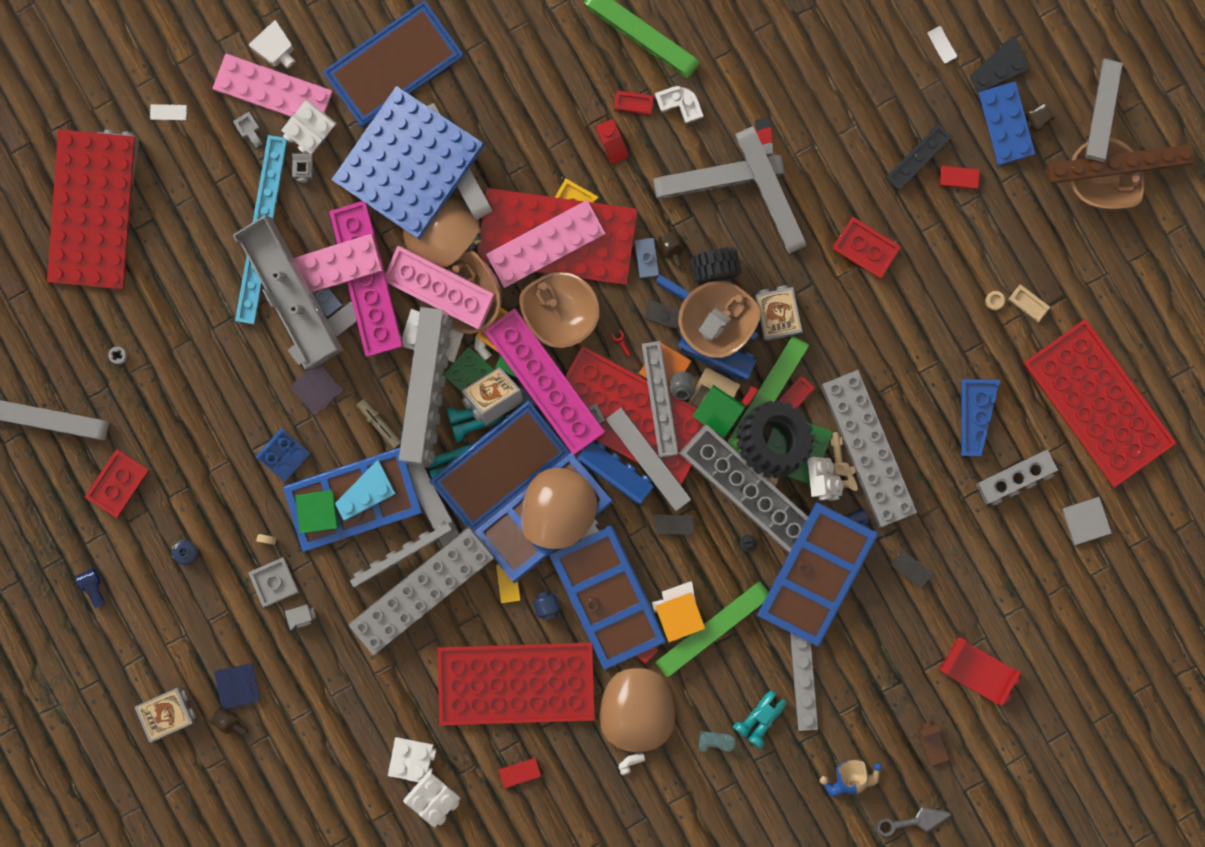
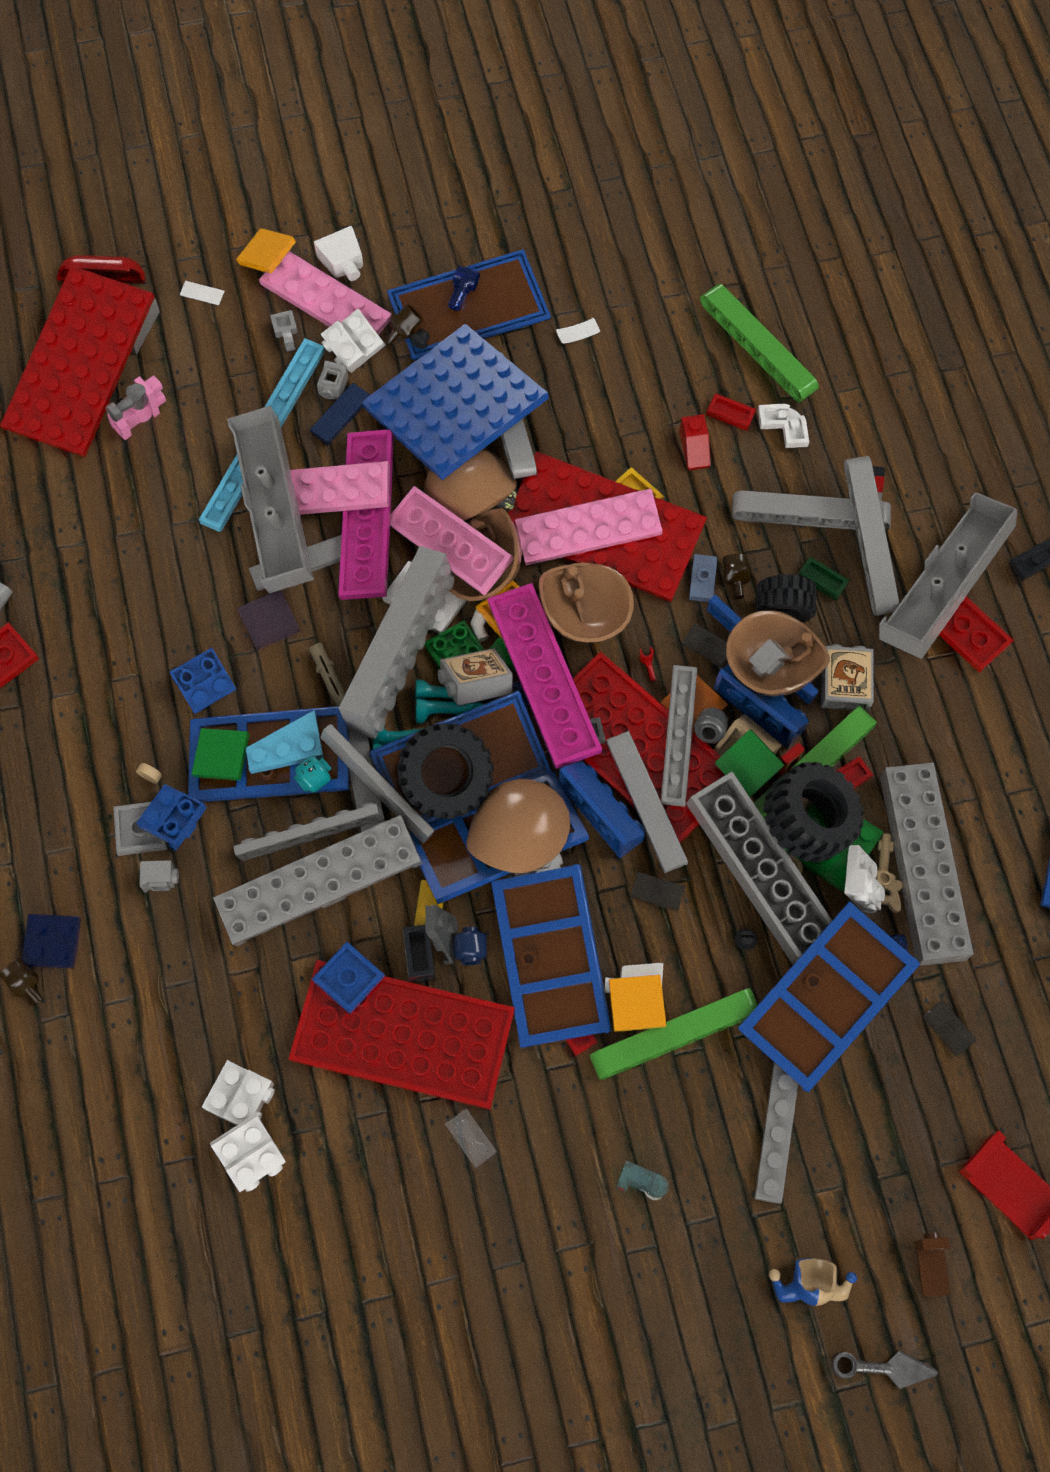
camera: 10 degrees right, 15 degrees down
light grey bush [108,347,127,365] -> none
dark blue head [172,540,199,565] -> none
sand blue plate [313,288,343,318] -> none
red tile [499,758,541,788] -> none
medium nougat piece [599,668,675,752] -> none
white arm [618,752,645,775] -> none
teal piece [732,690,787,750] -> none
none -> red brick [57,255,146,284]
none -> bright pink hips [105,375,166,440]
none -> blue plate [136,784,206,851]
none -> light orange tile [236,228,296,274]
none -> teal head [294,756,331,793]
none -> dark blue tile [310,383,370,445]
none -> blue tile [312,941,385,1014]
none -> light grey tile [320,724,434,844]
none -> dark brown piece [385,304,424,344]
none -> black tyre [396,723,494,819]
none -> black brick [403,925,436,983]
none -> black piece [410,329,430,349]
none -> dark grey wing [425,905,458,965]
none -> clear plate [445,1109,497,1169]
none -> clear blue pin [448,265,480,311]
none -> white sticker [556,318,600,344]
none -> dark green tile [798,557,850,601]
none -> light grey piece [879,492,1017,659]

